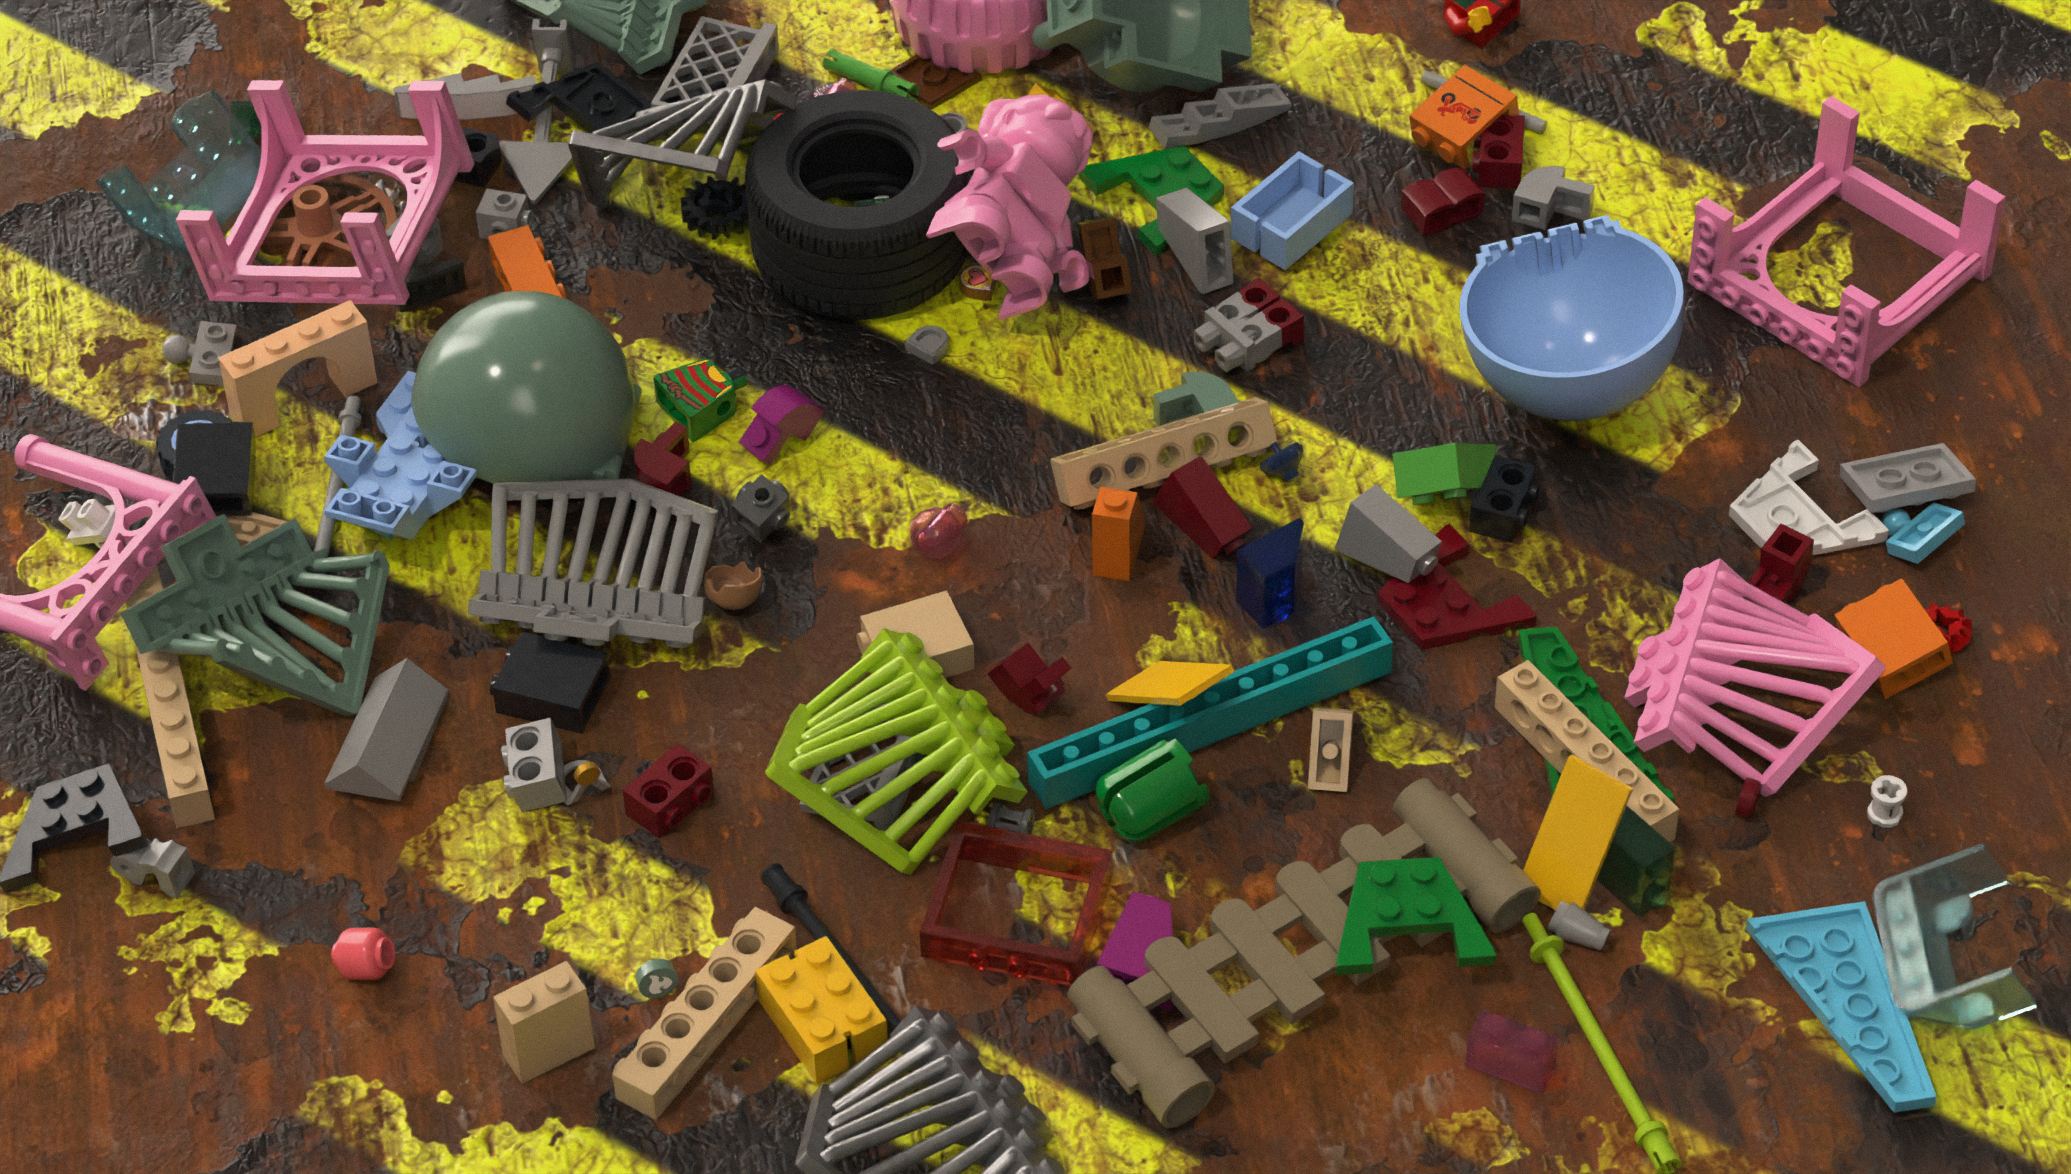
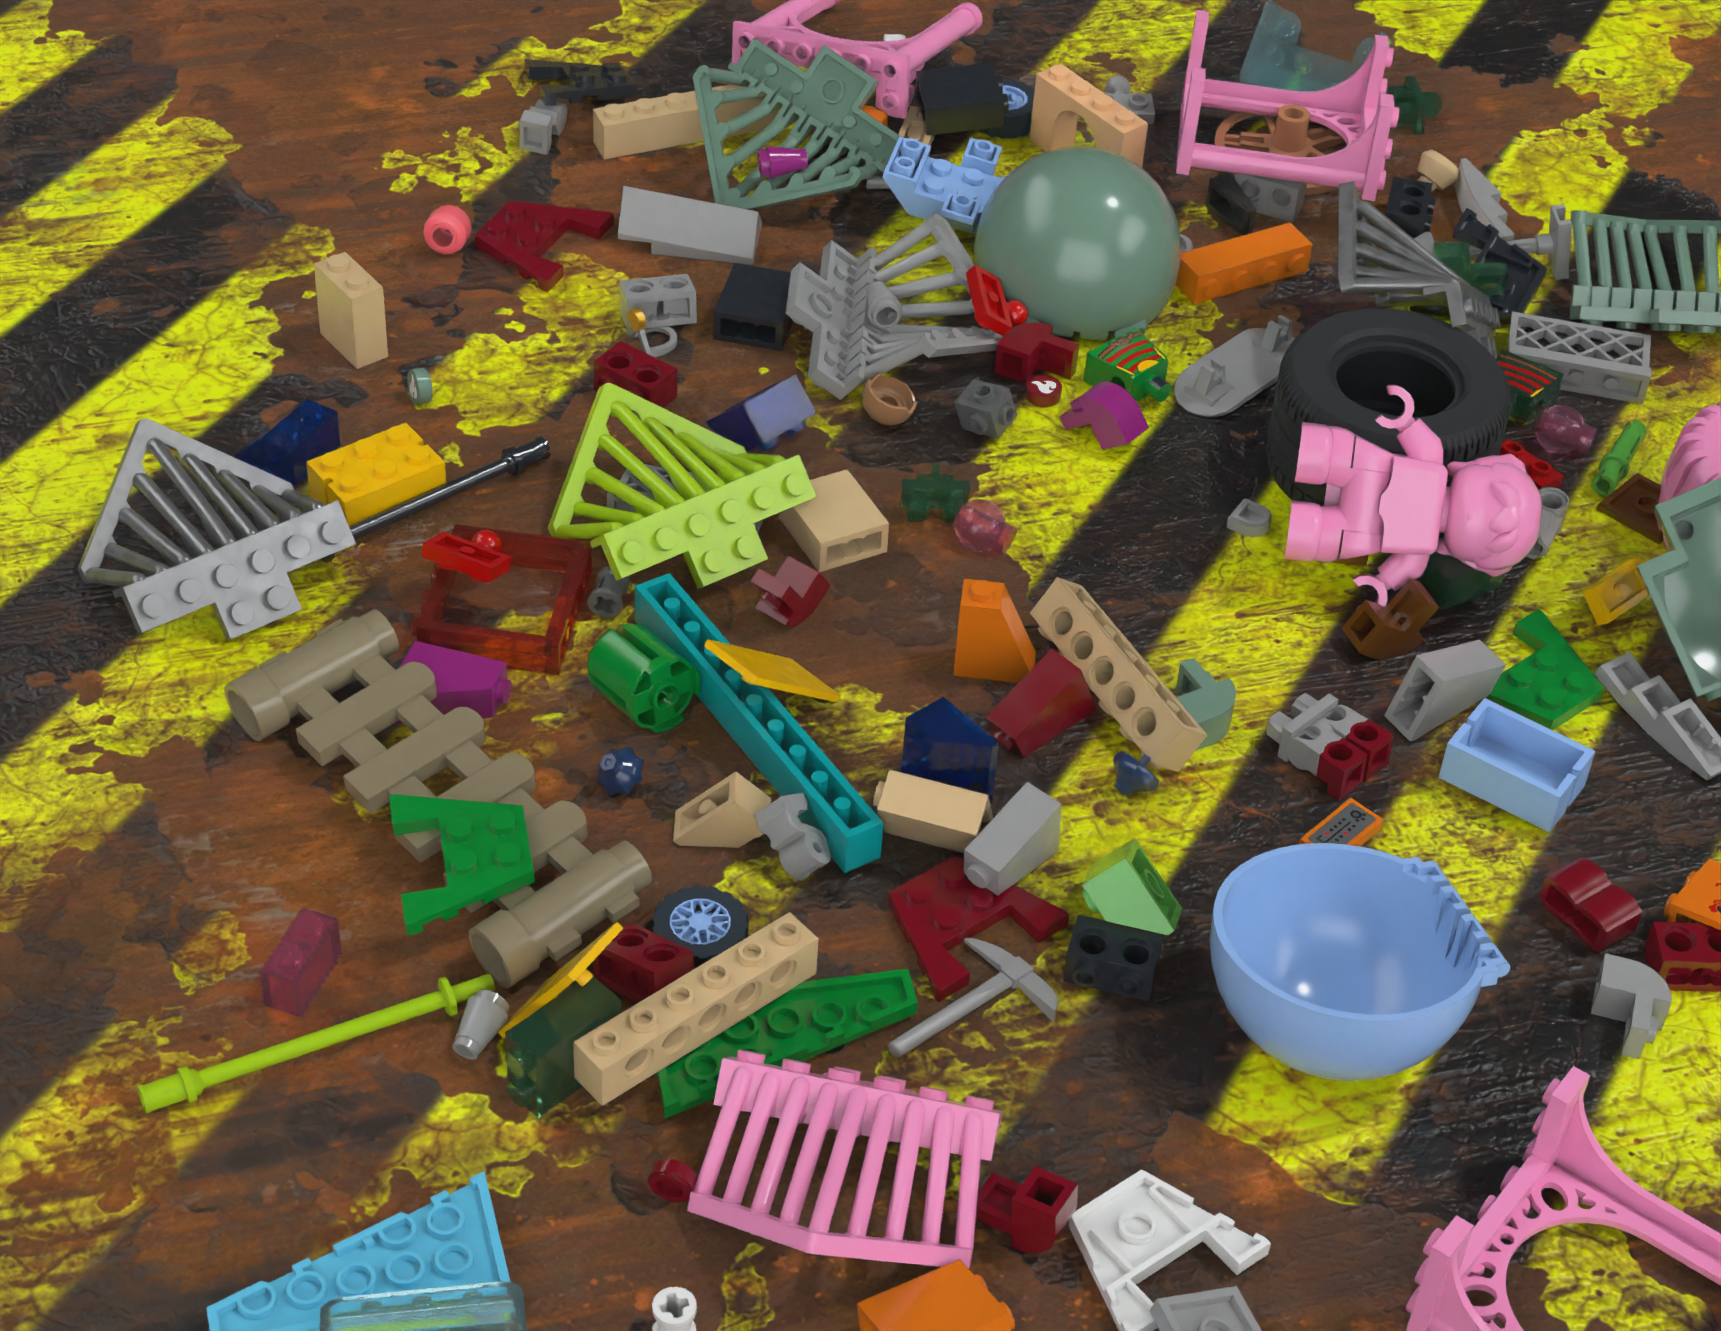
camera: 80 degrees right, 5 degrees down
light grey brick [476,189,534,239] -> none
tan brick [612,907,797,1120] -> none
none -> clear blue slope [234,399,341,486]
none -> red plate [421,530,511,583]
none -> dark red wing [475,201,614,292]
none -> dark red brick [593,922,694,1003]
none -> dark blue piece [596,747,644,796]
none -> wheel [652,885,749,969]
none -> clear blue slope [706,374,816,452]
none -> light grey leg [754,792,831,880]
none -> magenta cone [757,146,808,179]
none -> light grey cone [866,281,902,329]
none -> tan brick [873,769,993,853]
none -> light grey piece [888,938,1058,1058]
none -> clear green hips [900,463,970,523]
none -> red plate [965,265,1028,336]
none -> dark red tile [1025,375,1062,407]
none -> light grey piece [1174,315,1295,417]
none -> tile [1299,798,1384,847]
none -> tan cone [1416,150,1459,192]
none -> clear green brick [1432,242,1507,296]

